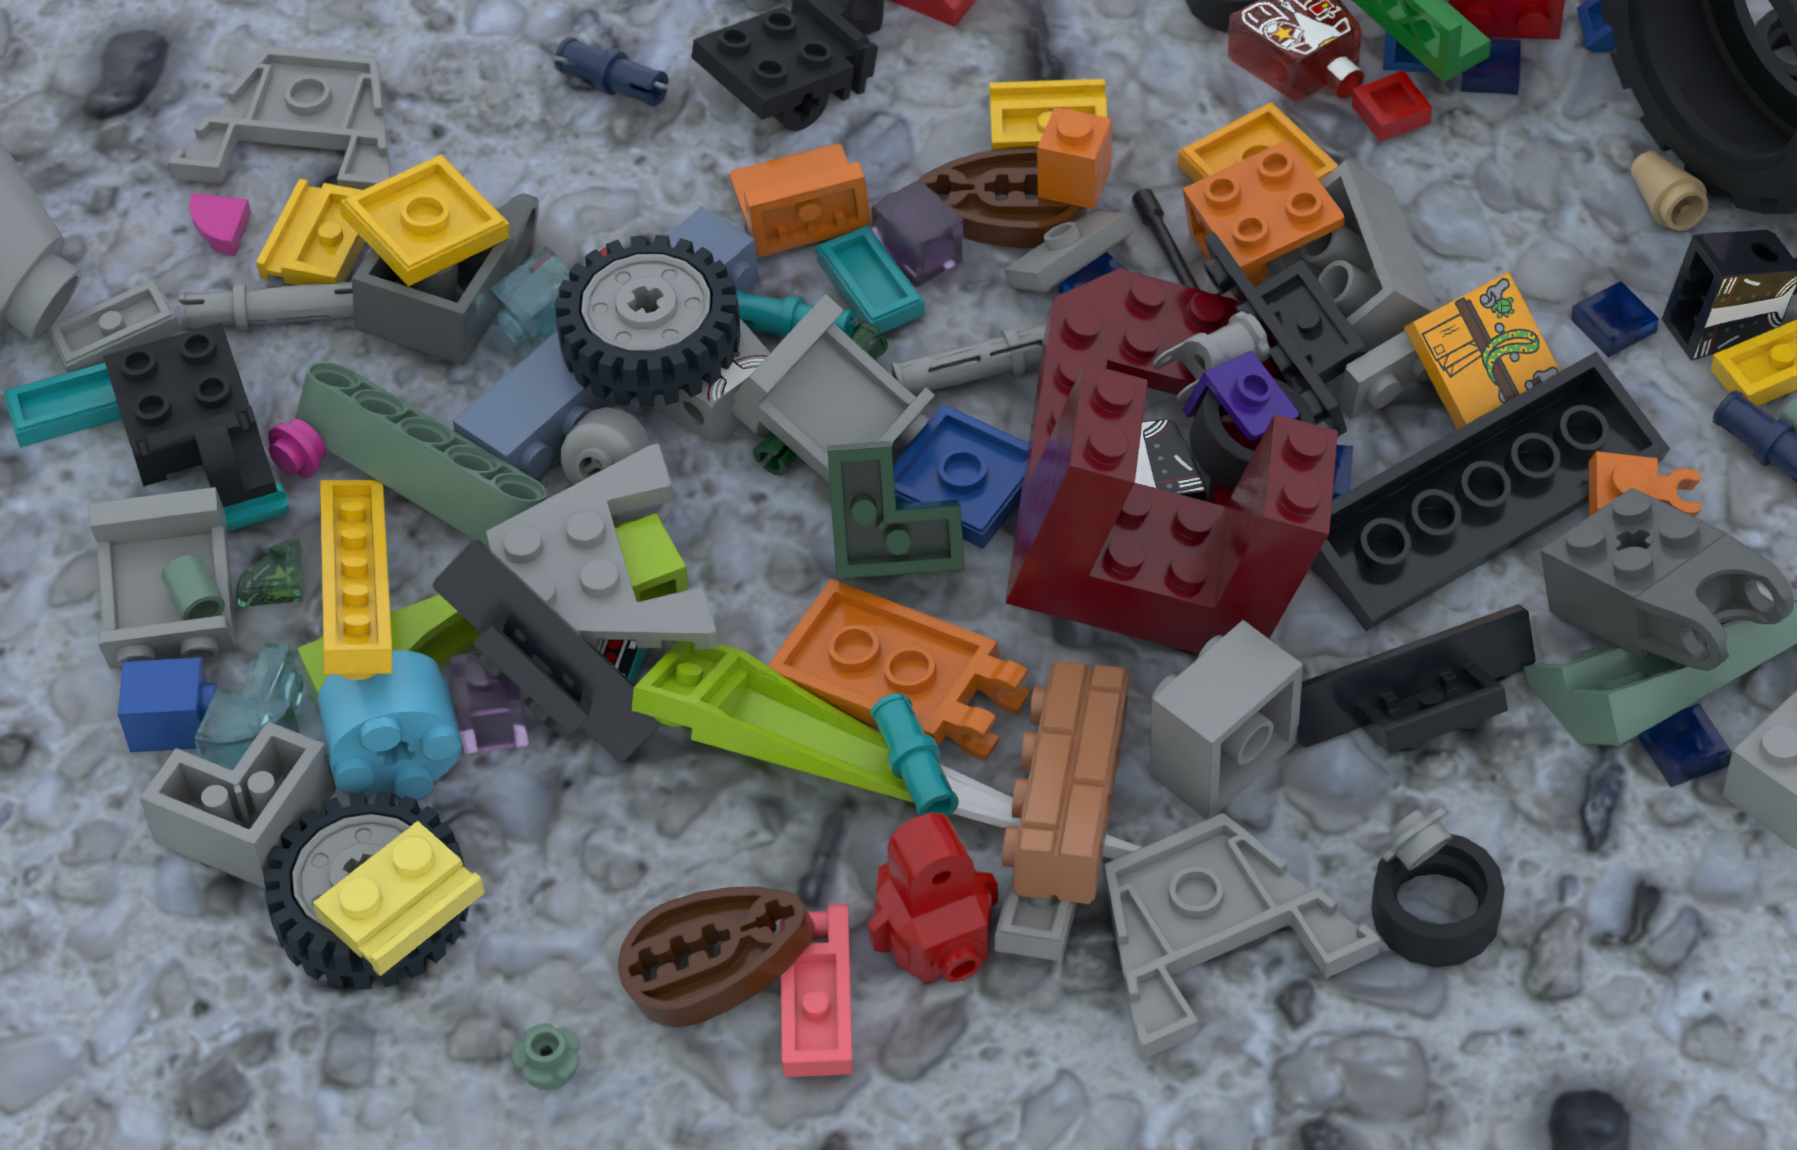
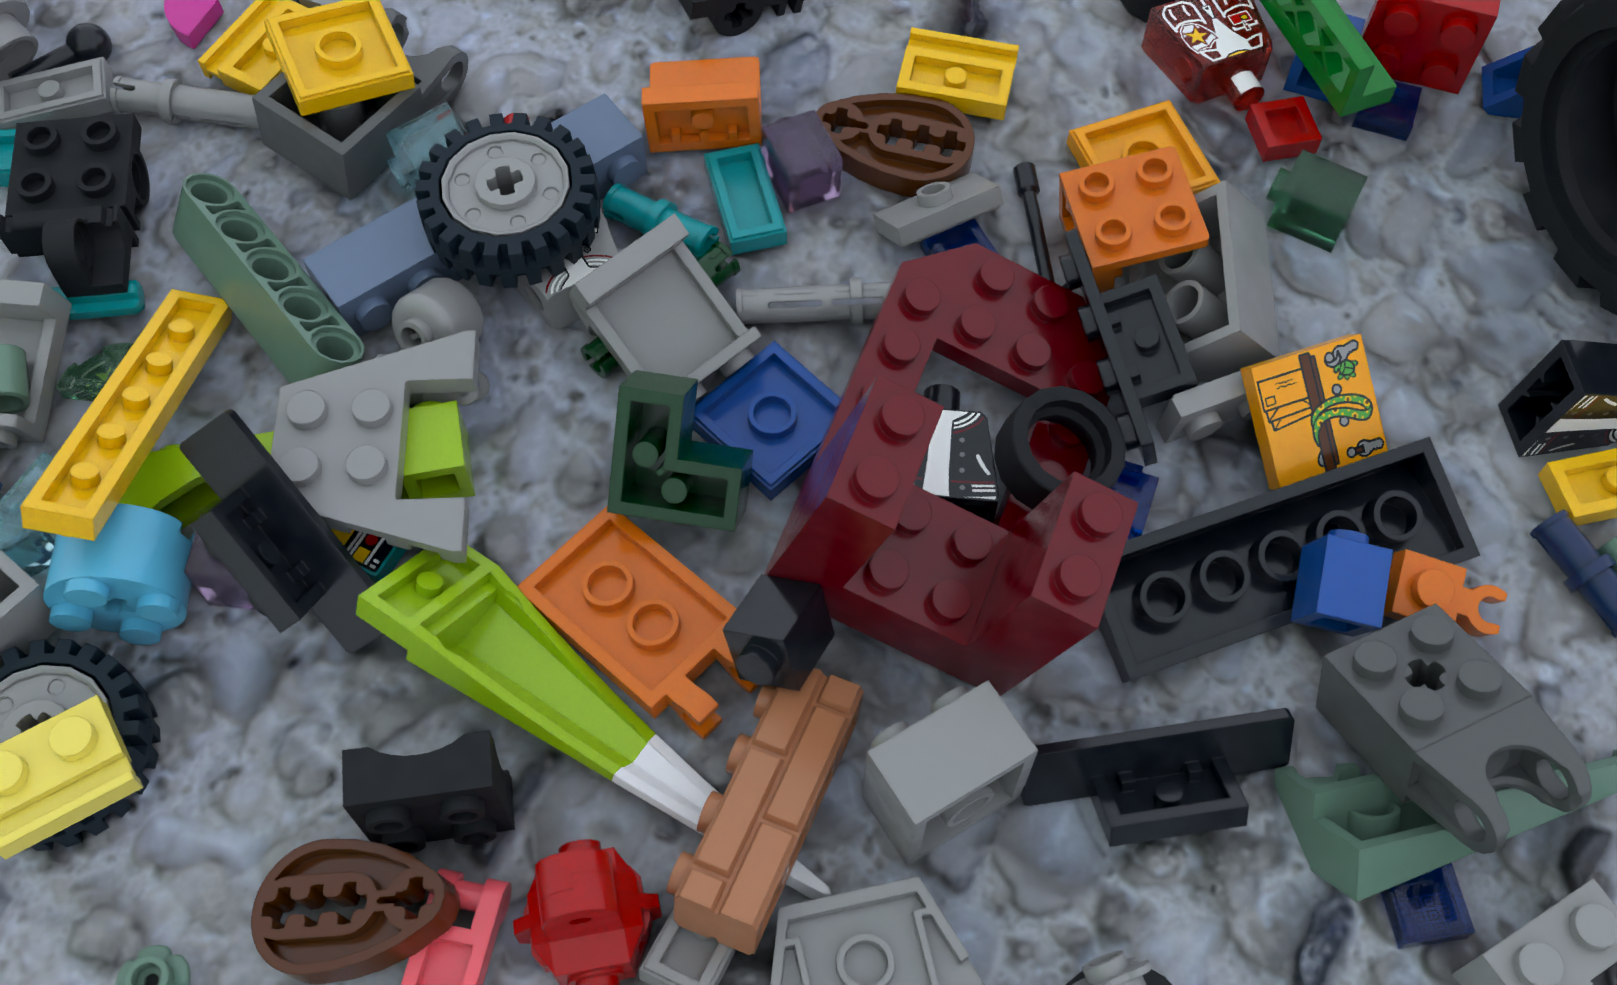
camera: 10 degrees right, 10 degrees up
dark pink plate [268,419,326,478] -> none
teal pin [870,693,959,817] -> none
orange brick [1037,106,1112,210] -> none
light grey piece [1153,311,1270,402] -> none
dark purple bracket [1183,351,1299,441] -> none
clear blue tile [1571,281,1659,358] -> none
tan cone [1631,151,1709,231] -> none
none -> black bar [8,23,112,79]
none -> black brick [342,730,515,854]
none -> black brick [722,574,835,691]
none -> clear green brick [1266,150,1368,253]
none -> blue brick [1290,529,1393,637]

